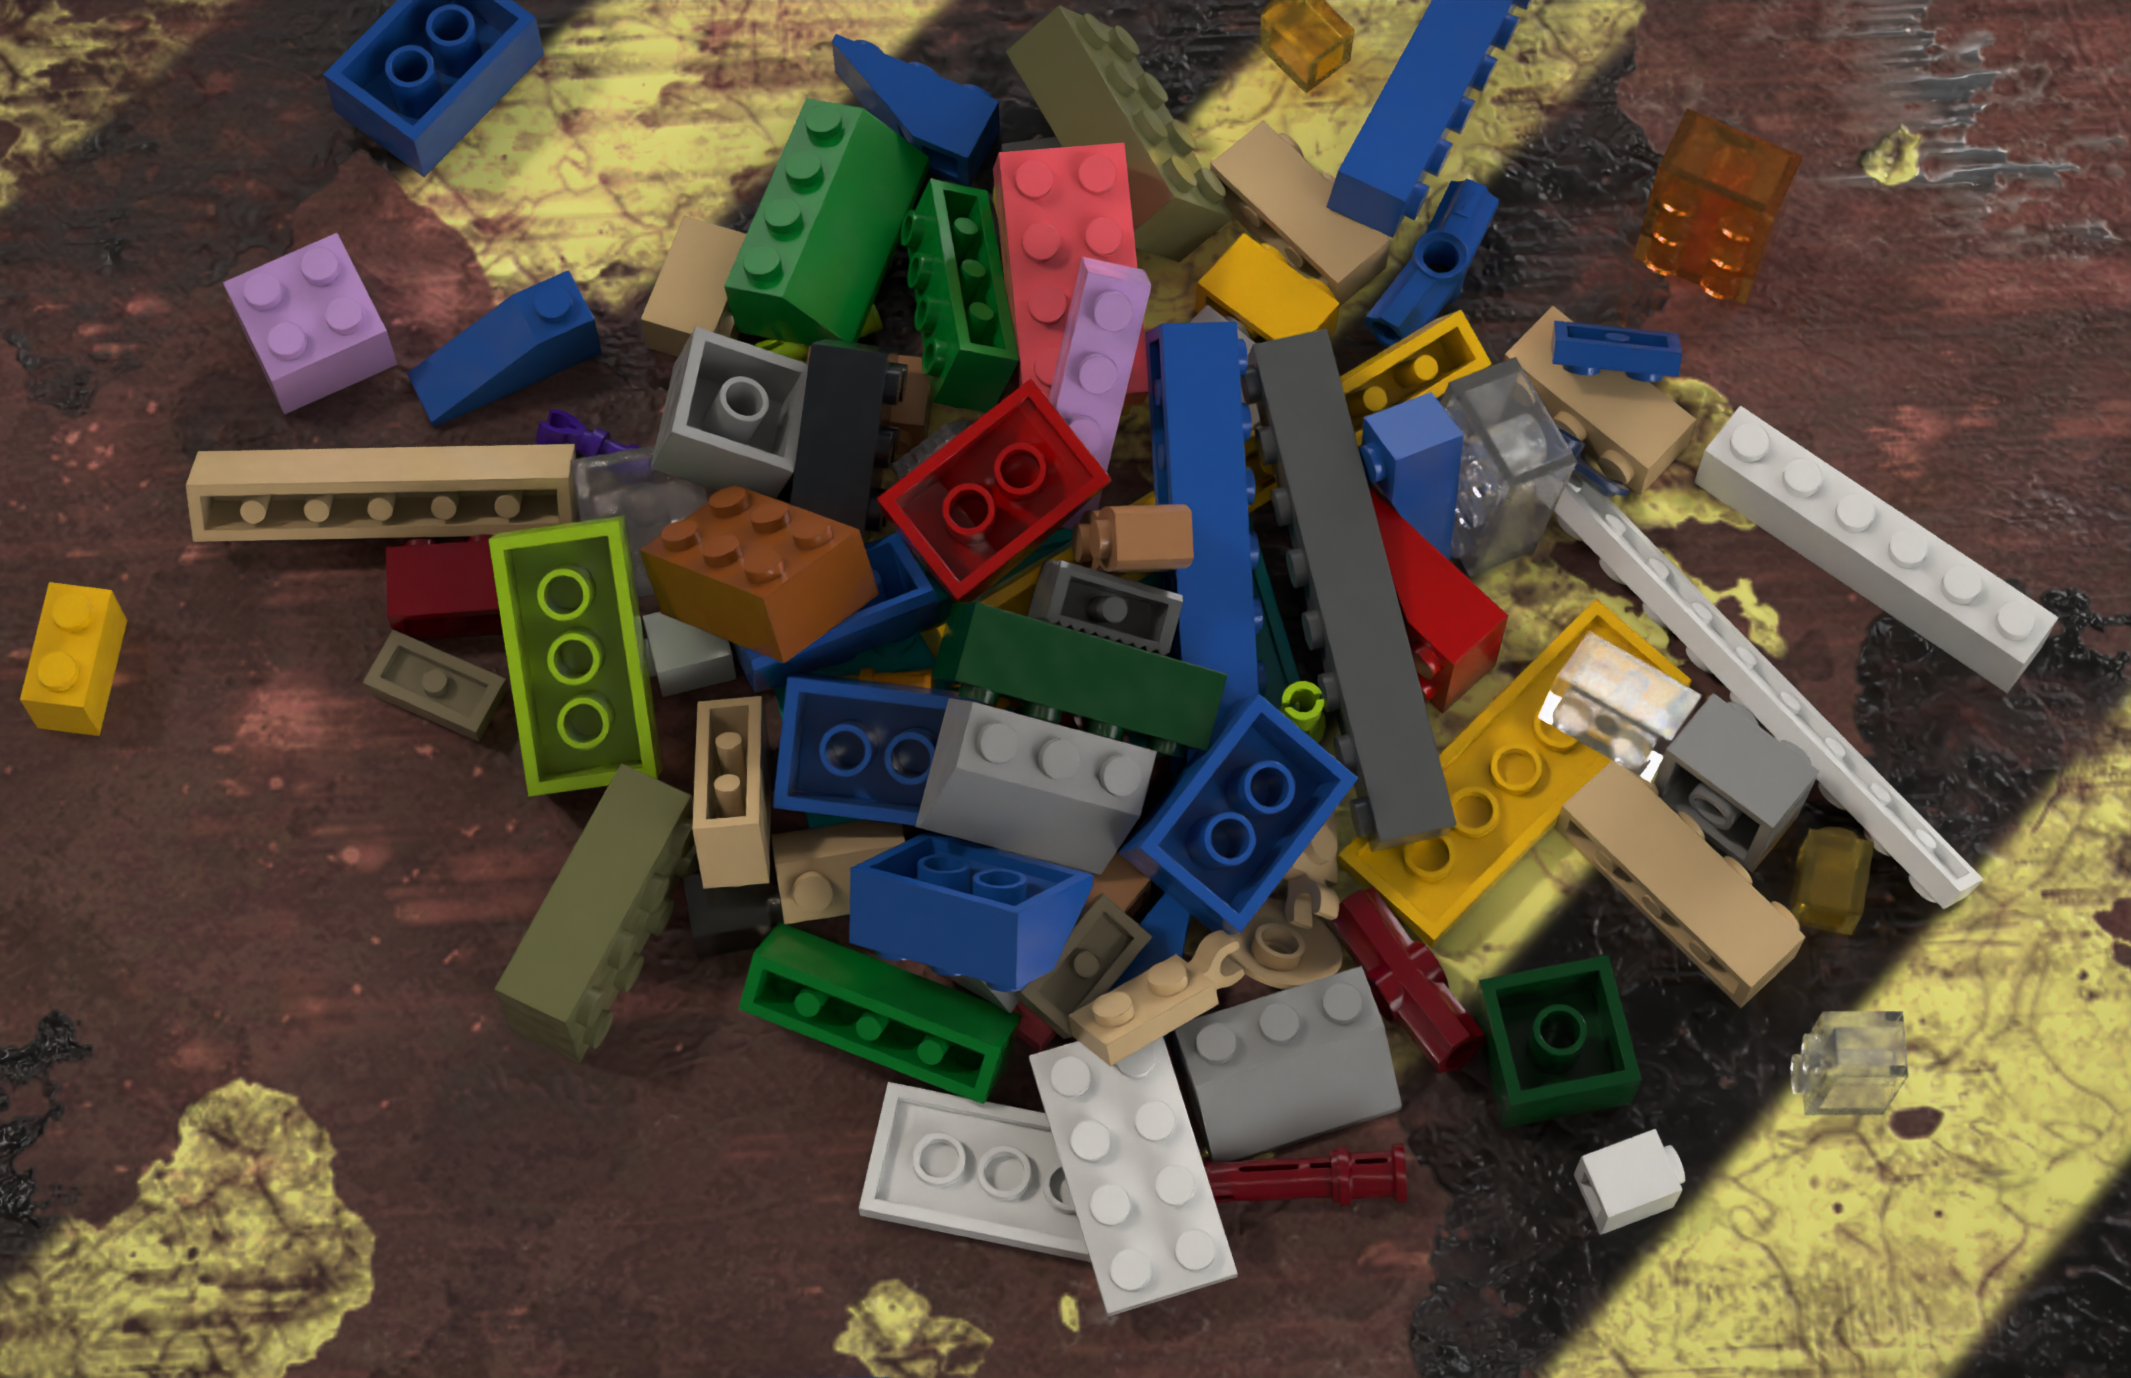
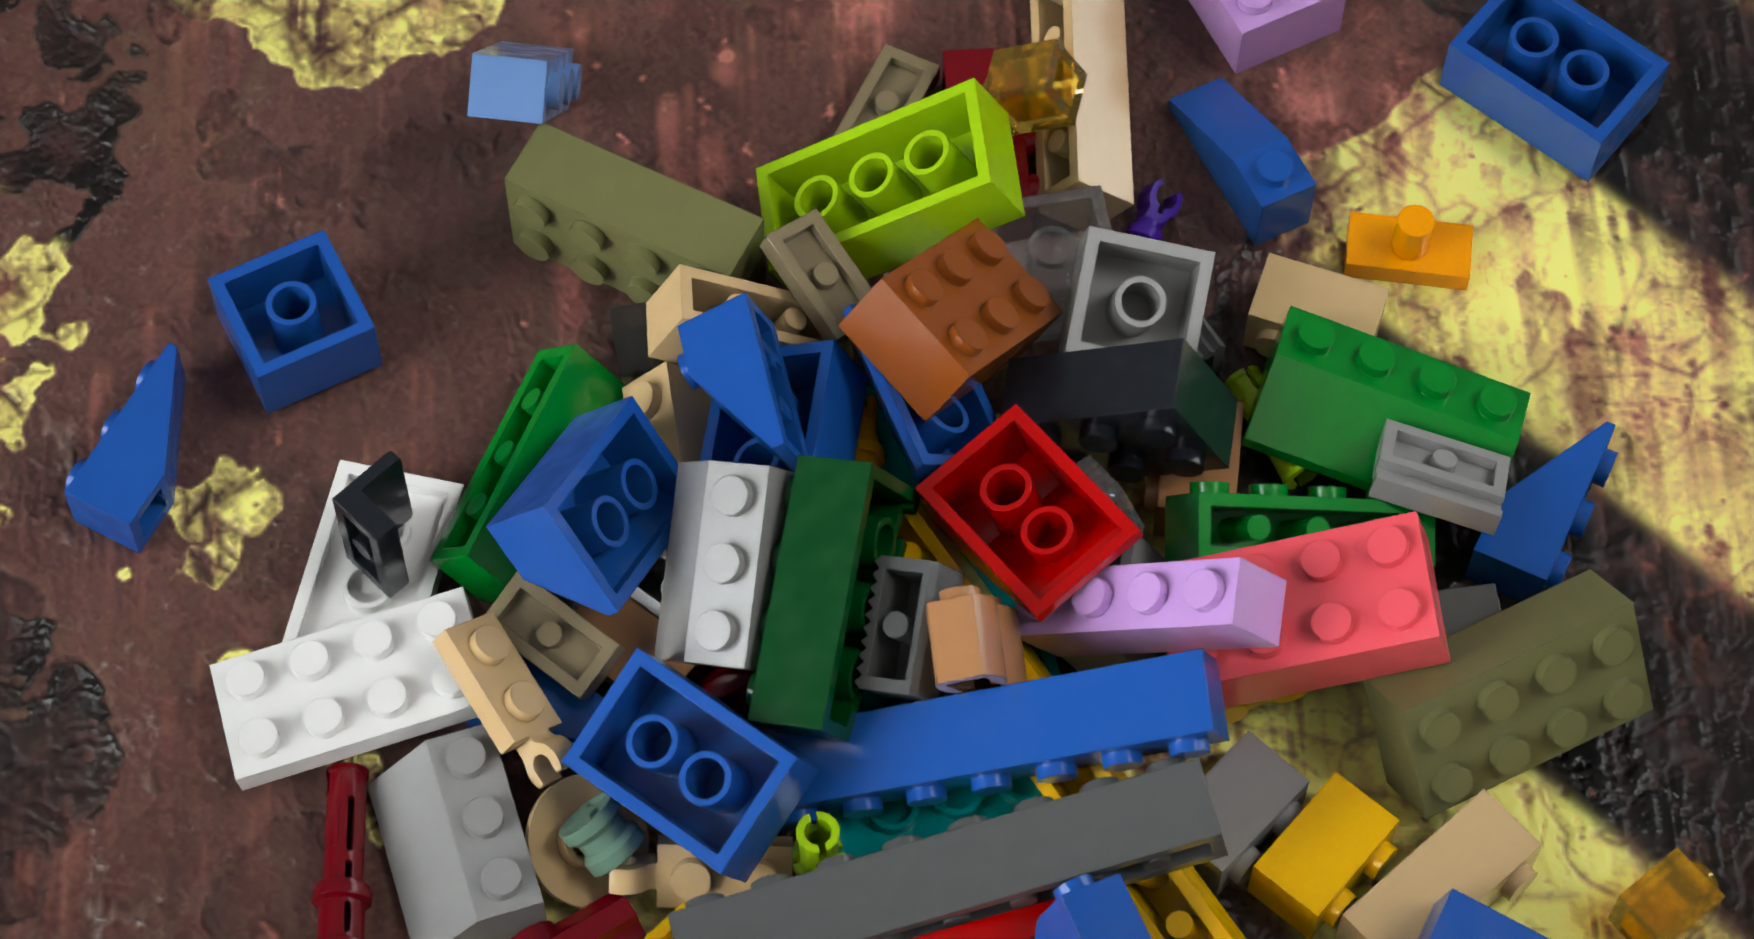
camera: 90 degrees right, 5 degrees down
none -> blue brick [208,230,383,414]
none -> black panel [332,451,413,599]
none -> medium blue brick [467,41,582,124]
none -> sand green wheel [558,792,645,877]
none -> blue slope [677,292,809,473]
none -> dark tan plate [760,208,872,344]
none -> clear yellow brick [983,39,1087,135]
none -> light orange tile [1343,205,1473,290]
none -> light grey plate [1368,419,1511,536]

